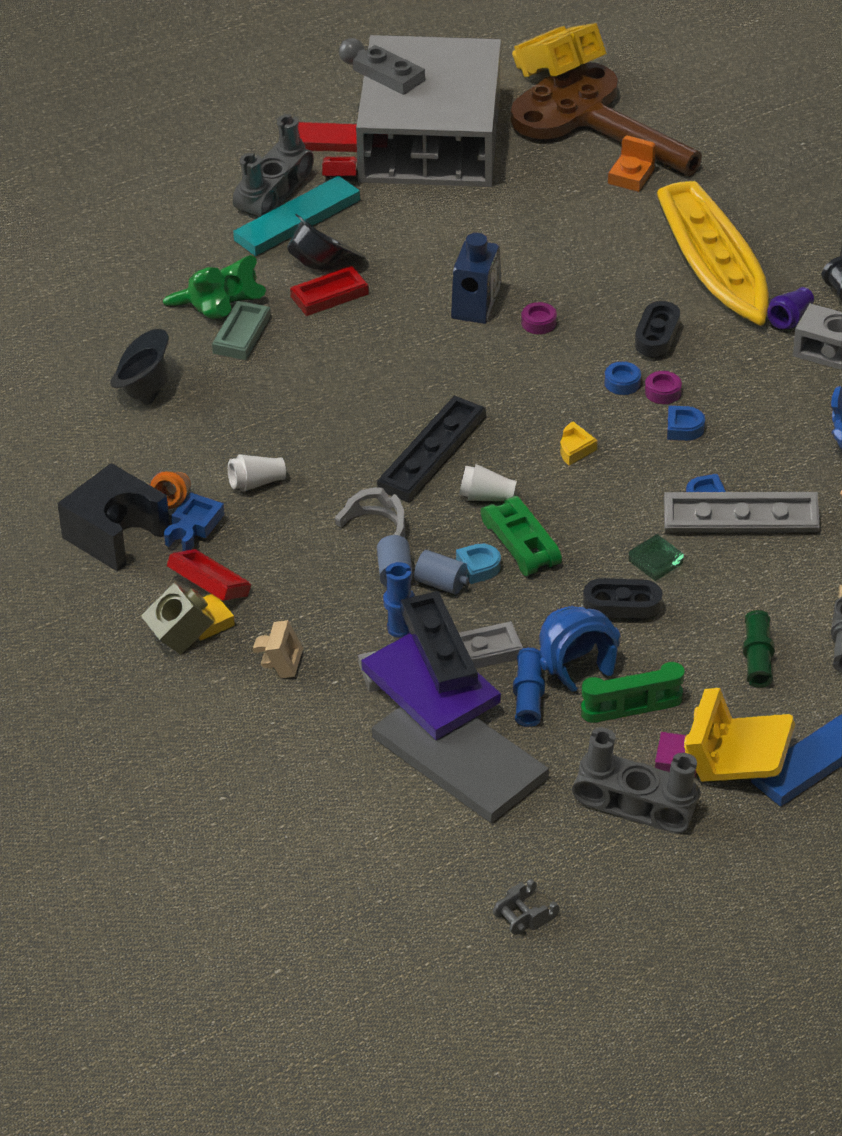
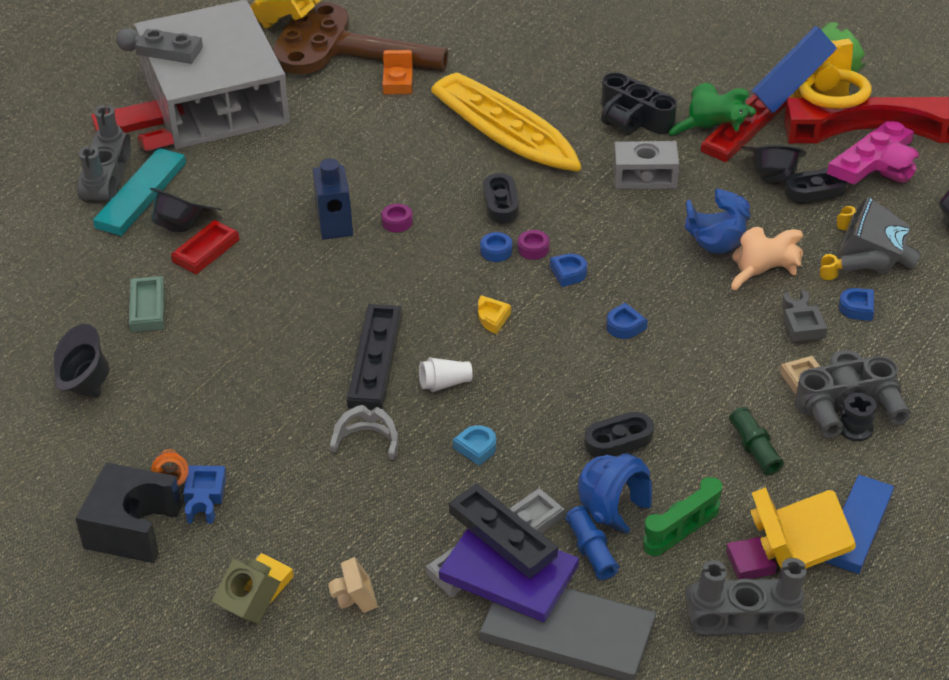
camera: 25 degrees left, 0 degrees up
green animal [163,255,266,319] -> none
red tile [167,549,252,601] -> none
white cone [228,454,286,492] -> none
sand blue piece [377,535,413,587] -> none
blue pin [383,562,415,637] -> none
sand blue piece [414,550,469,595] -> none
green plate [480,496,562,576] -> none
clear green tile [628,534,684,581] -> none
light grey tile [664,492,820,533] -> none
dark purple cone [767,287,814,329] -> none

